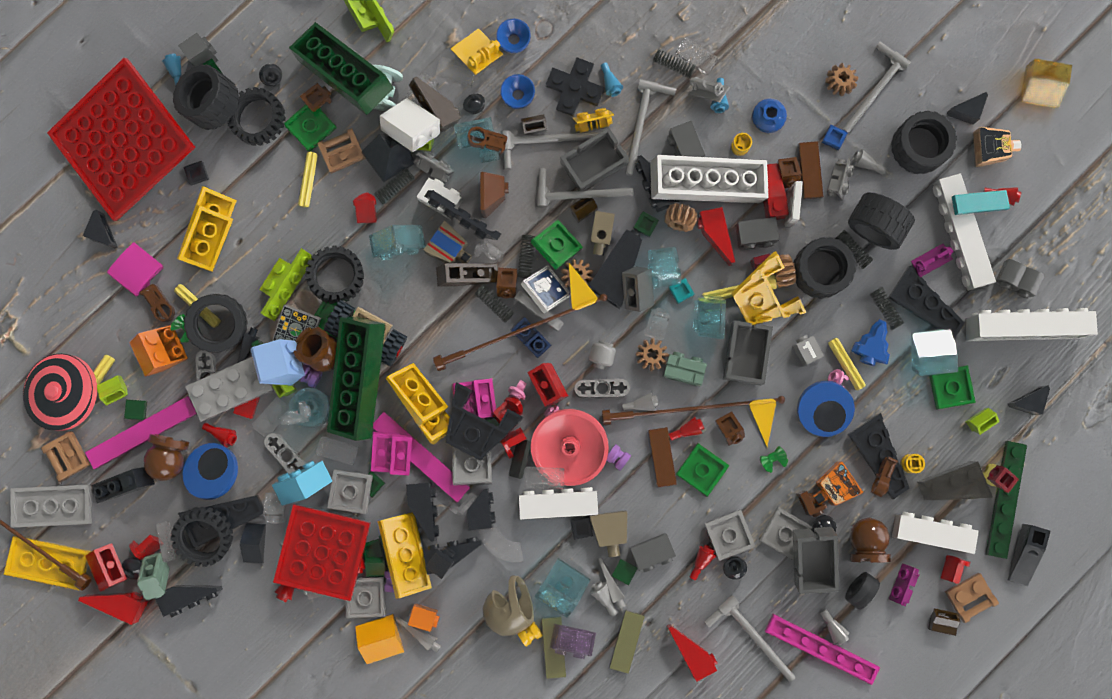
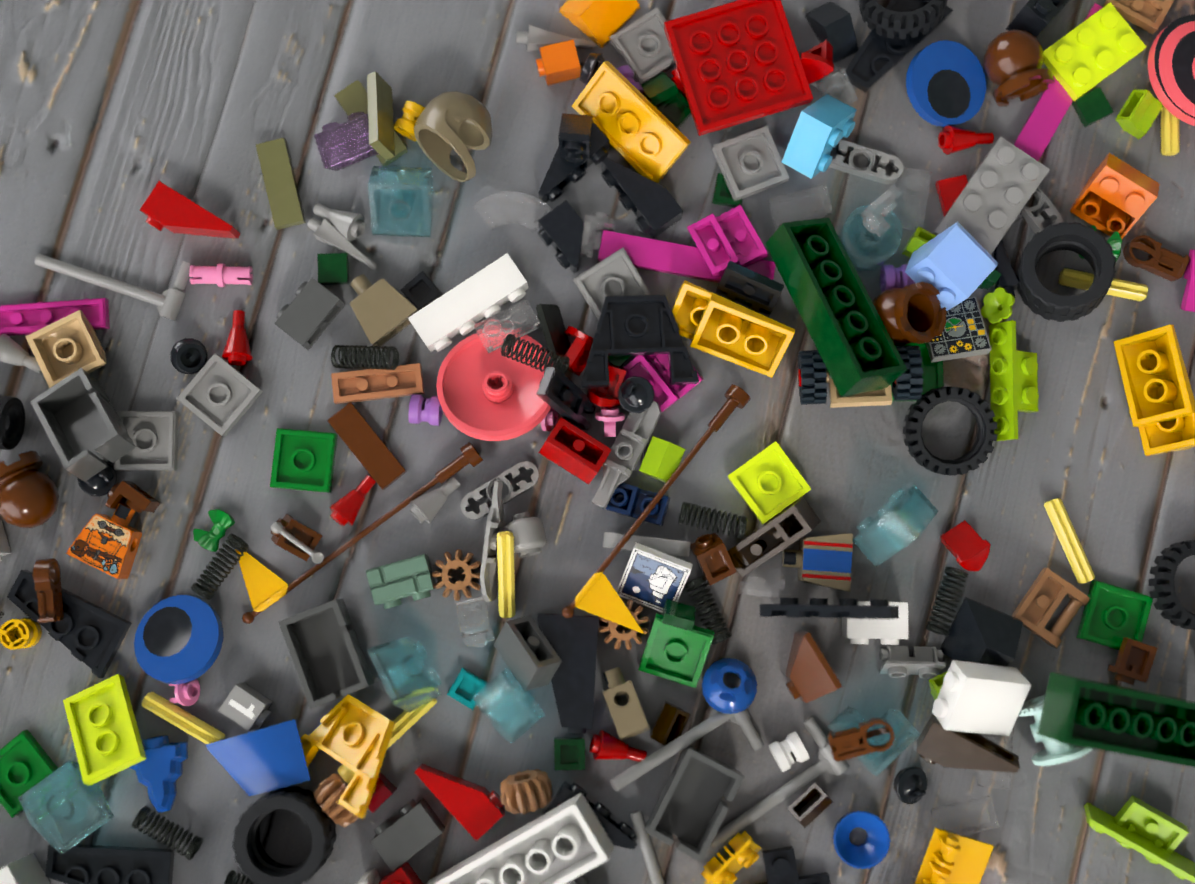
camera: 150 degrees right, 0 degrees up
none -> tan slope [25,310,107,388]
none -> neon yellow plate [63,674,146,786]
none -> bright pink pin [189,263,253,287]
none -> pearl dark grey piece [191,534,249,600]
none -> blue slope [206,719,310,796]
none -> light grey hinge [271,522,324,564]
none -> pearl dark grey piece [331,345,399,370]
none -> nougat plate [331,363,424,404]
none -> olive tile [367,71,395,160]
none -> light grey piece [480,481,506,602]
none -> light yellow axle [497,531,515,618]
none -> pearl dark grey piece [501,334,570,375]
none -> black hinge [537,367,596,431]
none -> black hat [580,53,605,85]
none -> red cone [589,730,647,762]
none -> light grey piece [592,401,661,509]
none -> black hat [618,376,654,413]
none -> lime piece [639,436,686,483]
none -> dark green tile [662,599,695,631]
none -> blue piece [701,658,757,714]
none -> black plate [715,261,784,317]
none -> neon yellow plate [727,441,811,525]
none -> white wheel [768,731,810,773]
none -> red tile [800,40,834,84]
none -> lime plant [981,287,1015,325]
none -> neon yellow plate [1043,2,1147,102]

